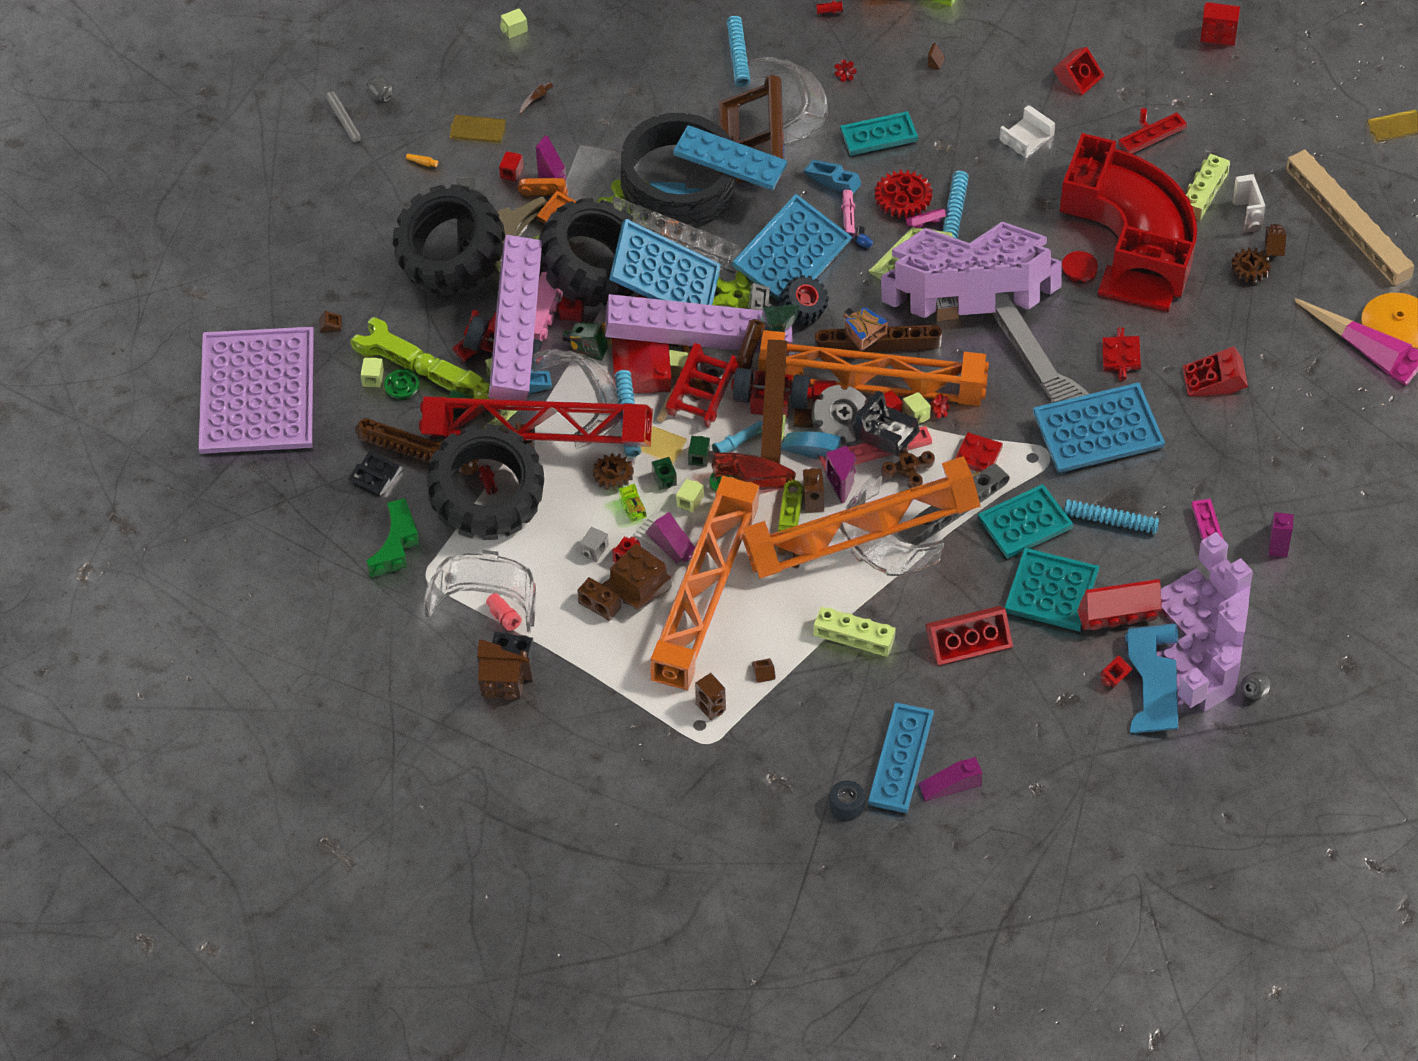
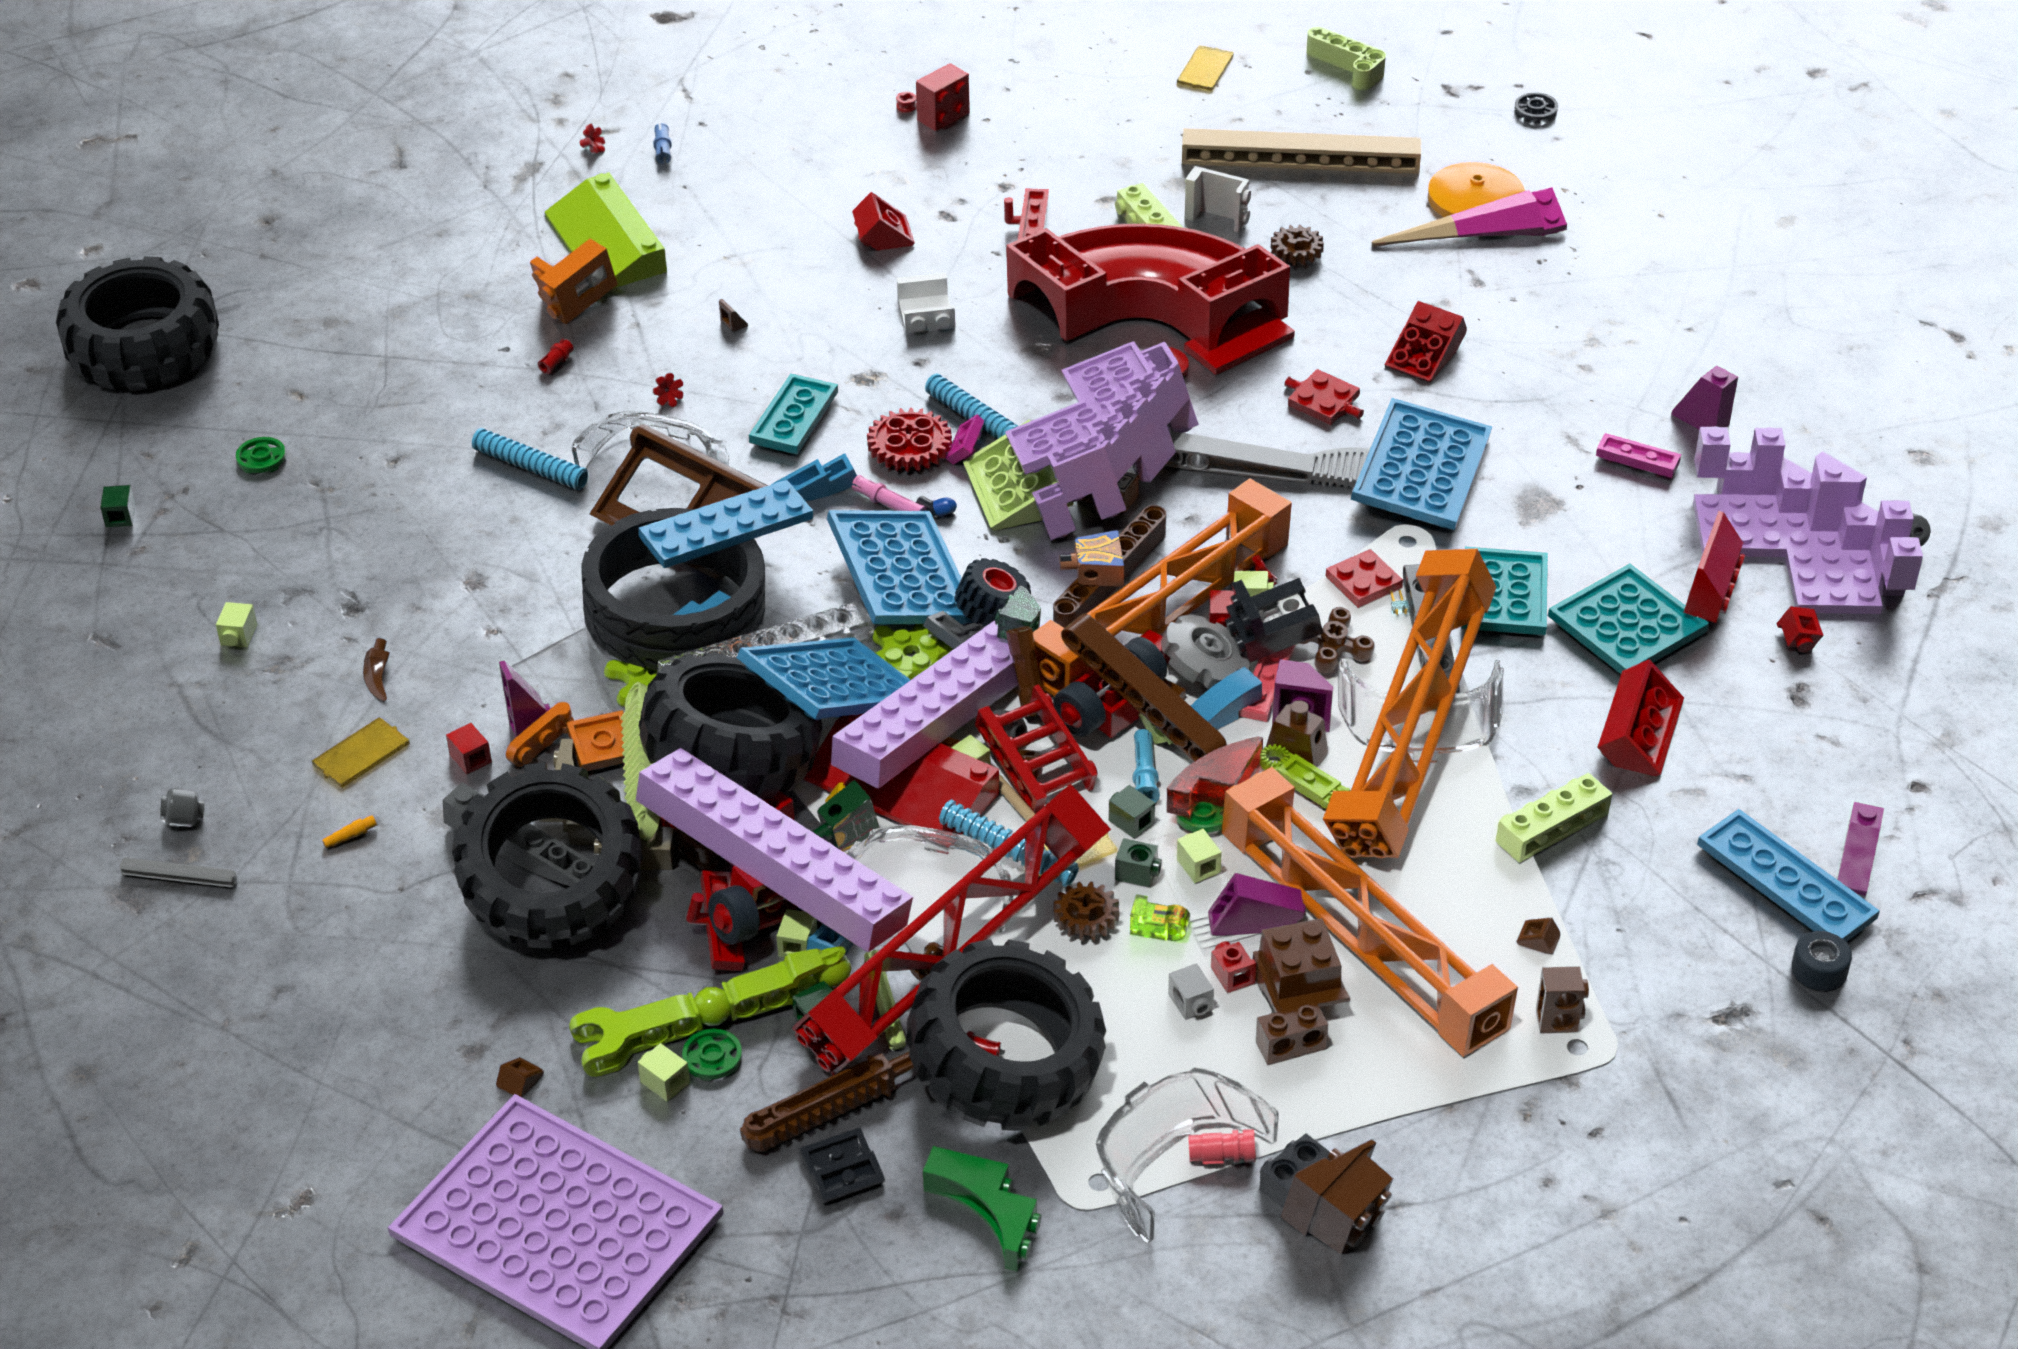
camera: 55 degrees left, 10 degrees down
medium azure piece [1064,499,1159,535] -> none
dark azure door [1125,624,1178,734] -> none
reddish brown brick [1264,224,1287,256] -> none

